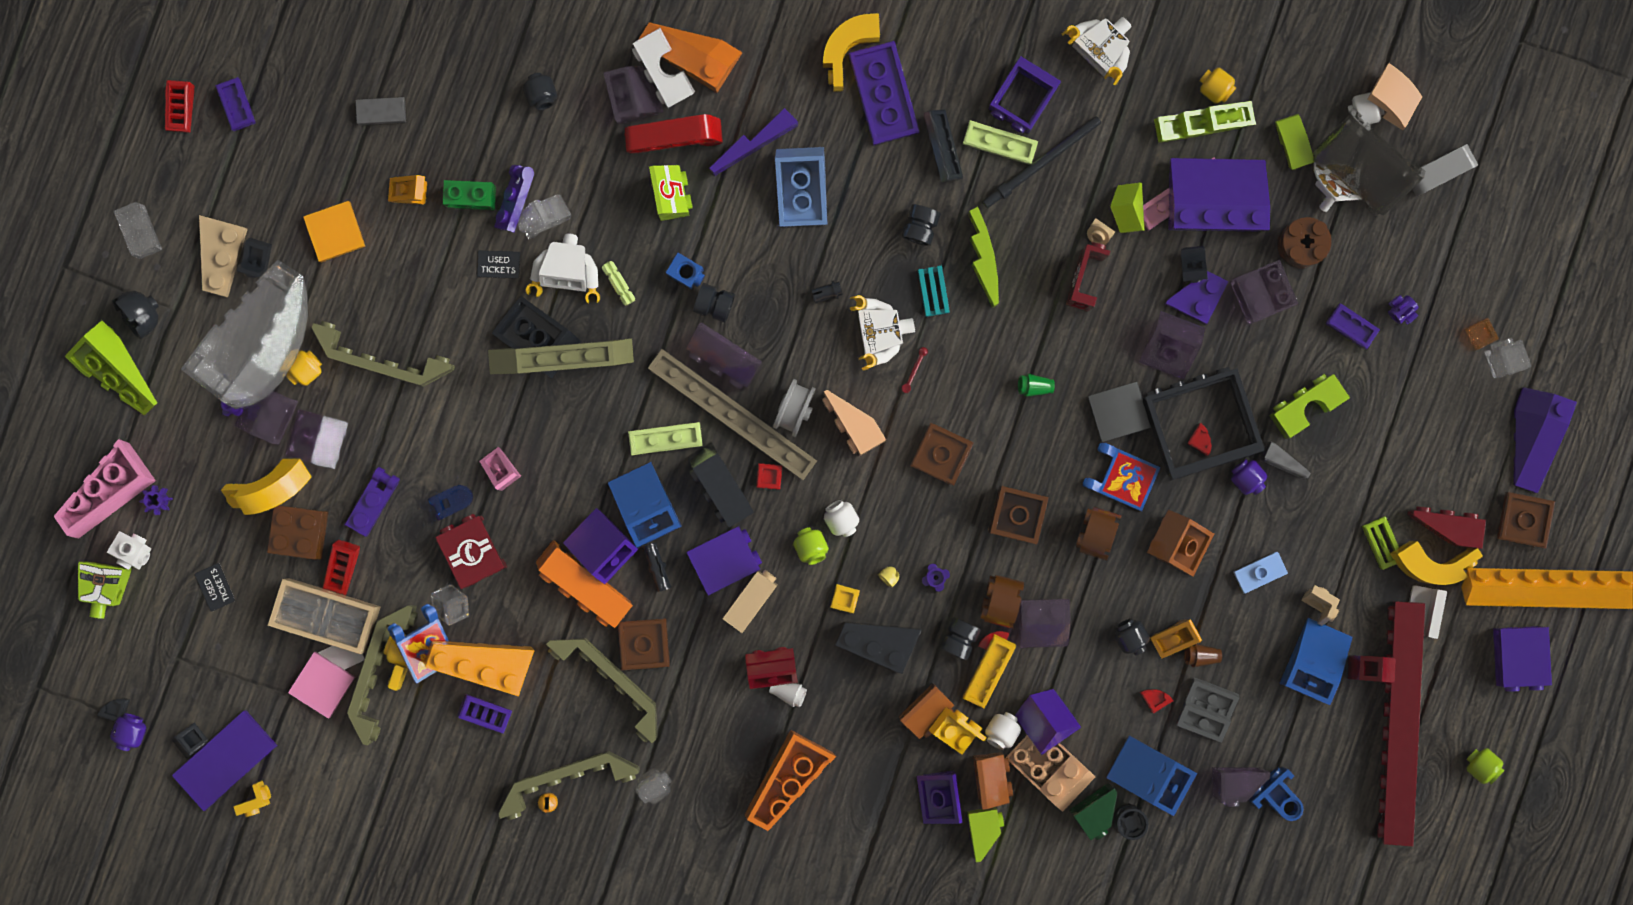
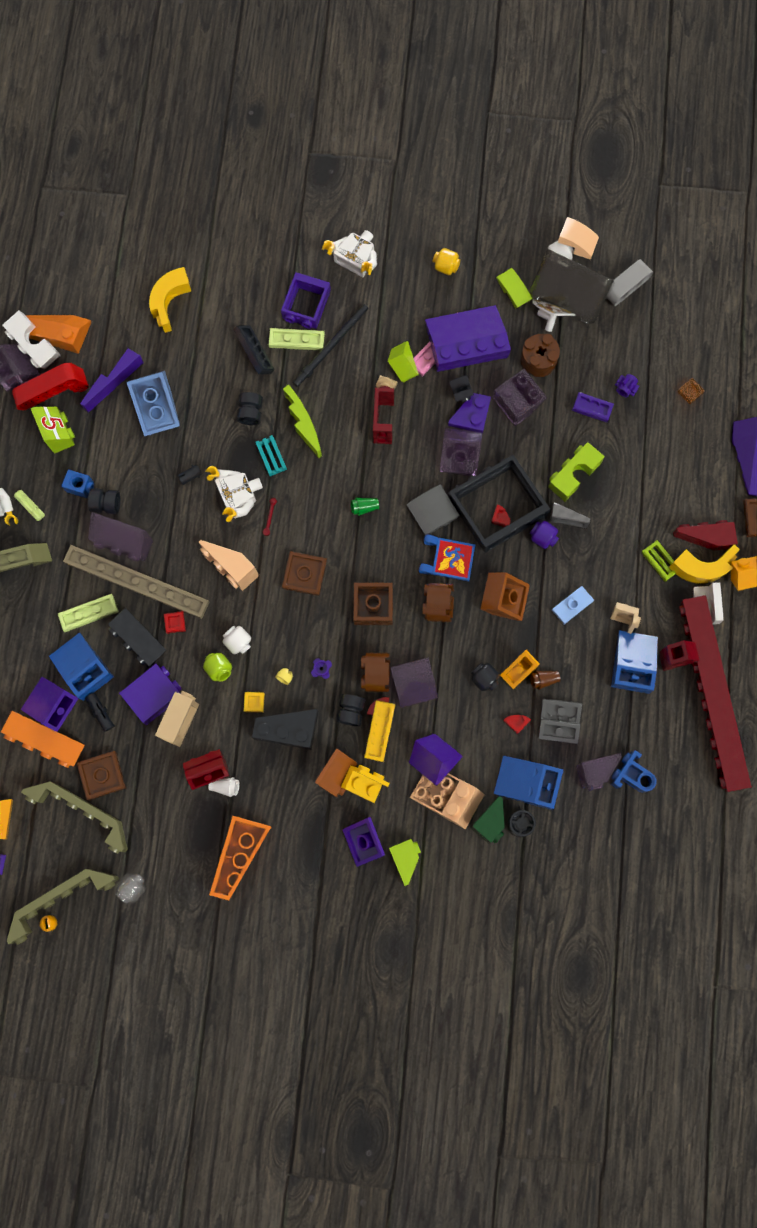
camera: 10 degrees left, 10 degrees down
light grey wheel [773,379,816,437] -> none
dark purple tile [848,41,919,146] -> none
dark orange slope [973,752,1013,809] -> none
white head [985,712,1021,750] -> none
lime slope [1154,101,1256,143] -> none
clear piece [1484,338,1532,378] -> none

